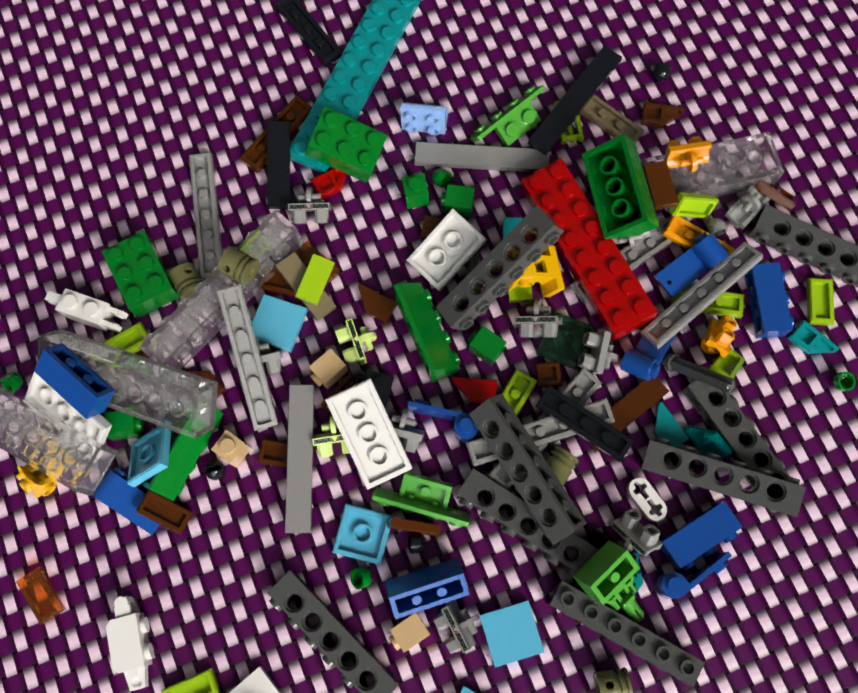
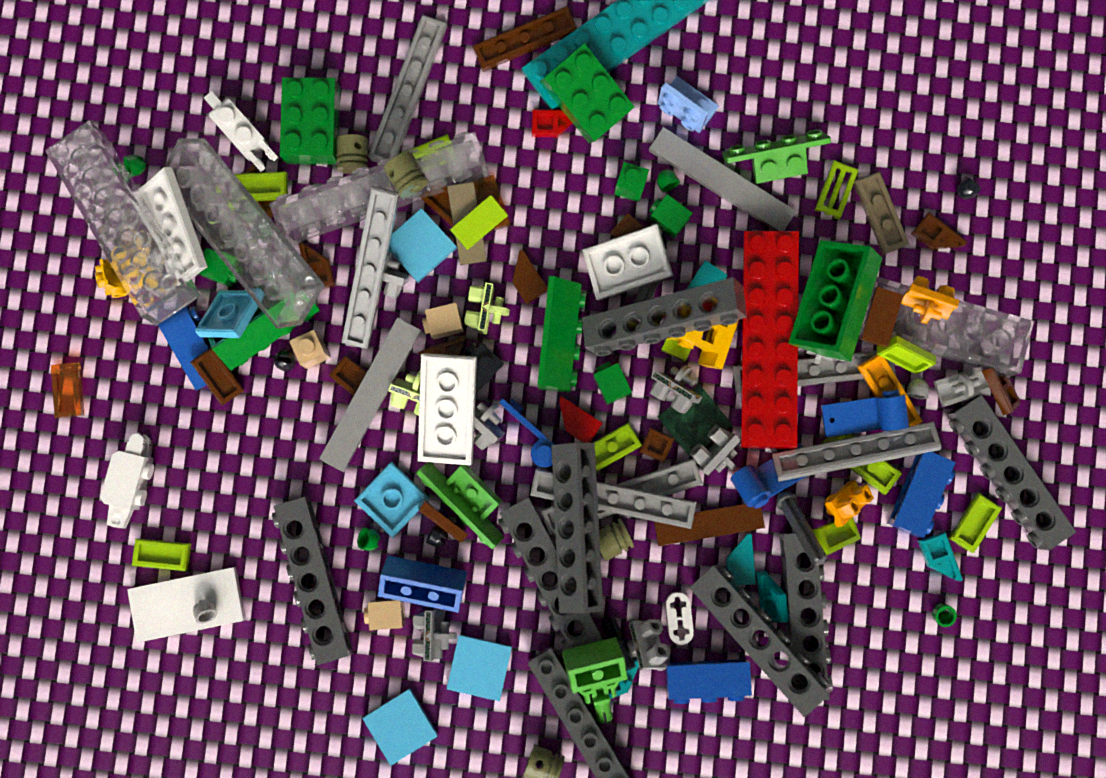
camera: 30 degrees right, 10 degrees up
blue brick [34,343,115,420] -> none
black tile [267,121,291,209] -> none
light grey hips [288,187,332,224] -> none
black tile [528,46,622,156] -> none
black tile [535,385,634,463] -> none
blue door [654,552,732,599] -> none

